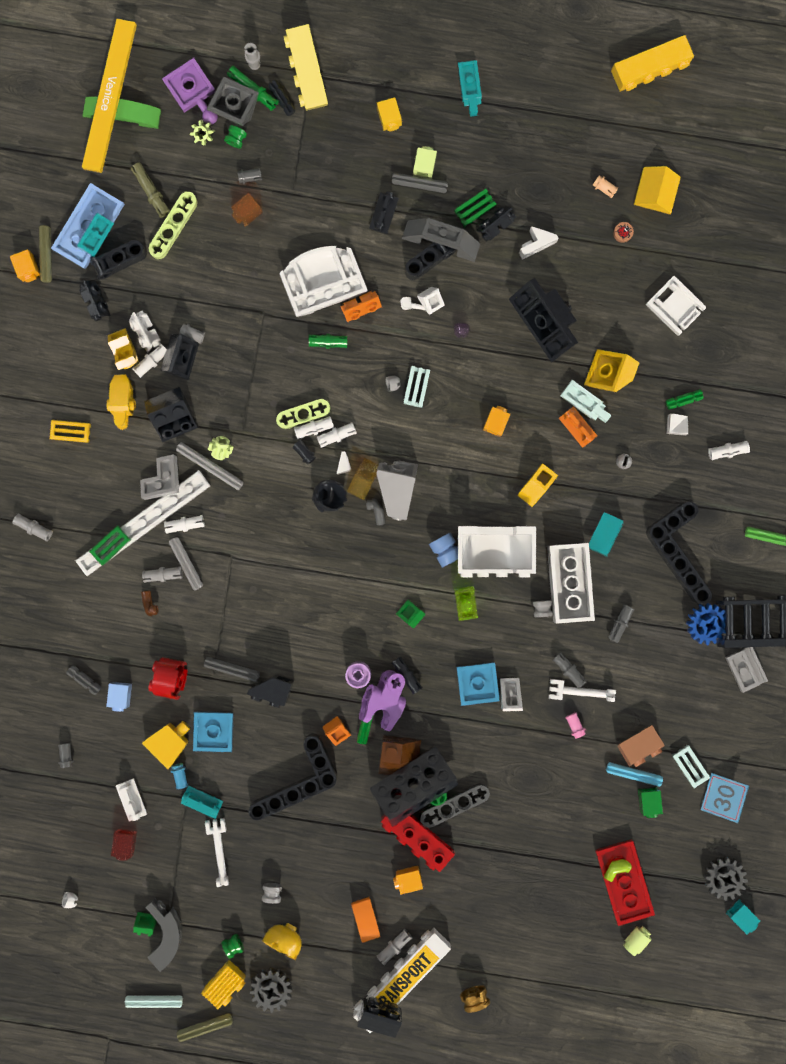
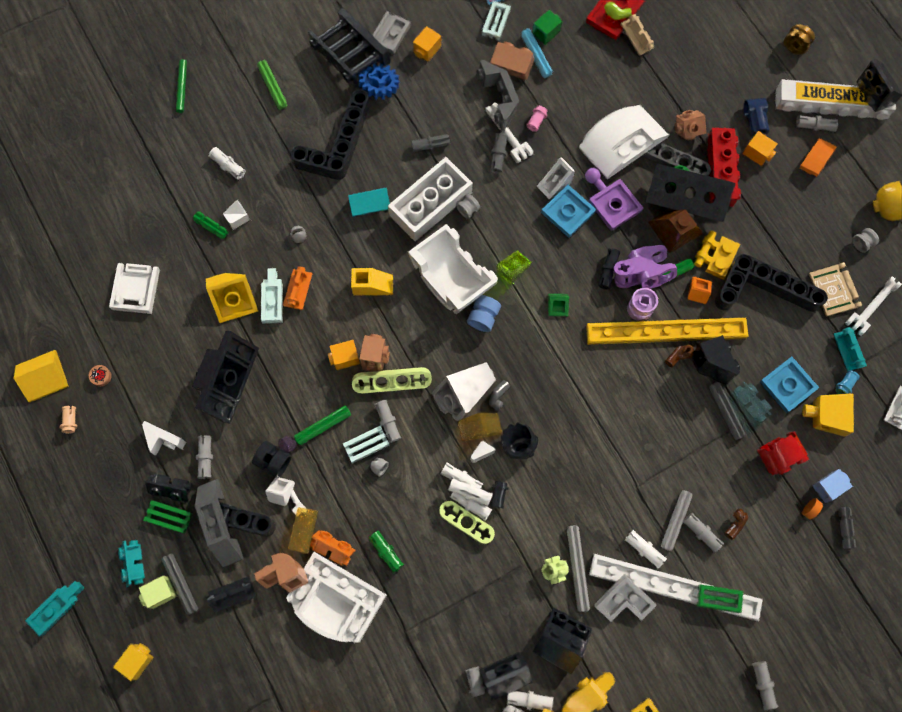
camera: 130 degrees left, 15 degrees down
none -> teal hinge [118,540,145,587]
none -> light grey pin [196,435,213,479]
none -> black wheel [252,440,292,479]
none -> nougat brick [255,553,309,593]
none -> clear yellow hinge [288,507,318,554]
none -> green axle [294,406,351,445]
none -> yellowish green beam [352,367,432,393]
none -> nougat brick [360,334,390,372]
none -> light grey pin [374,400,401,443]
none -> light orange brick [413,26,441,62]
none -> white pin [448,478,493,506]
none -> dark grey slope [477,60,519,132]
none -> white slope [579,105,669,179]
none -> medium lavender plate [585,168,644,231]
none -> yellow tile [586,318,749,345]
none -> tan hinge [621,14,654,56]
none -> reddish brown arm [665,345,694,368]
none -> nougat brick [674,110,706,140]
none -> yellow plate [694,231,740,280]
none -> clear light blue hinge [734,382,772,422]
none -> dark blue piece [743,98,770,136]
none -> orange tile [802,498,823,519]
none -> tan piece [809,262,863,317]

